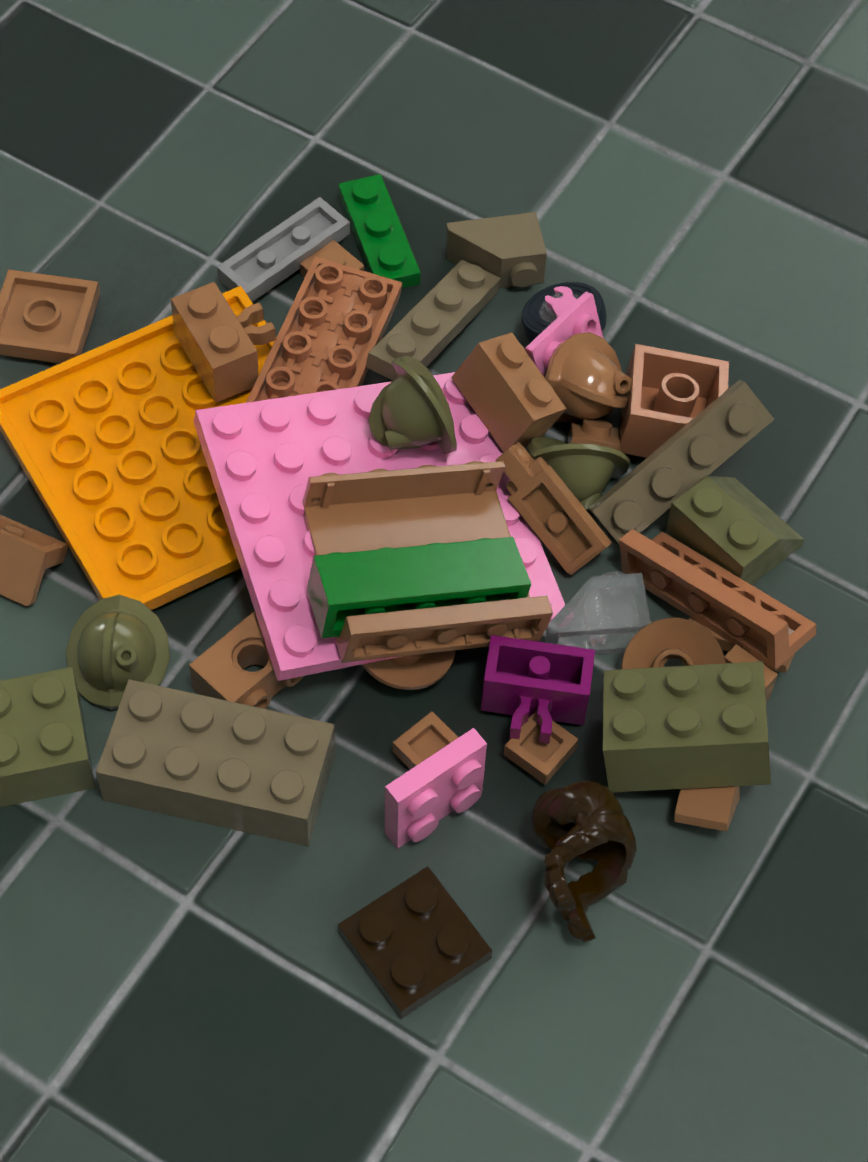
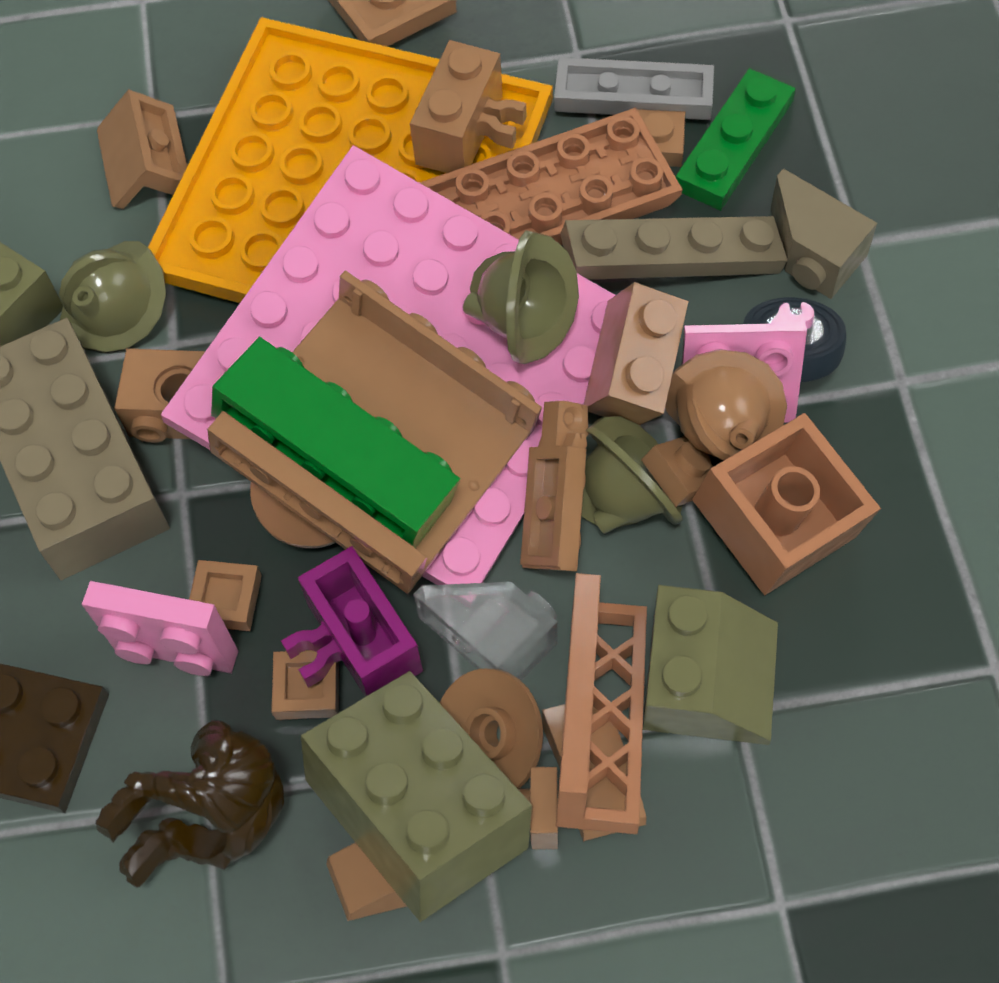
camera: 55 degrees right, 5 degrees up
dark tan plate [589,379,775,544] -> none

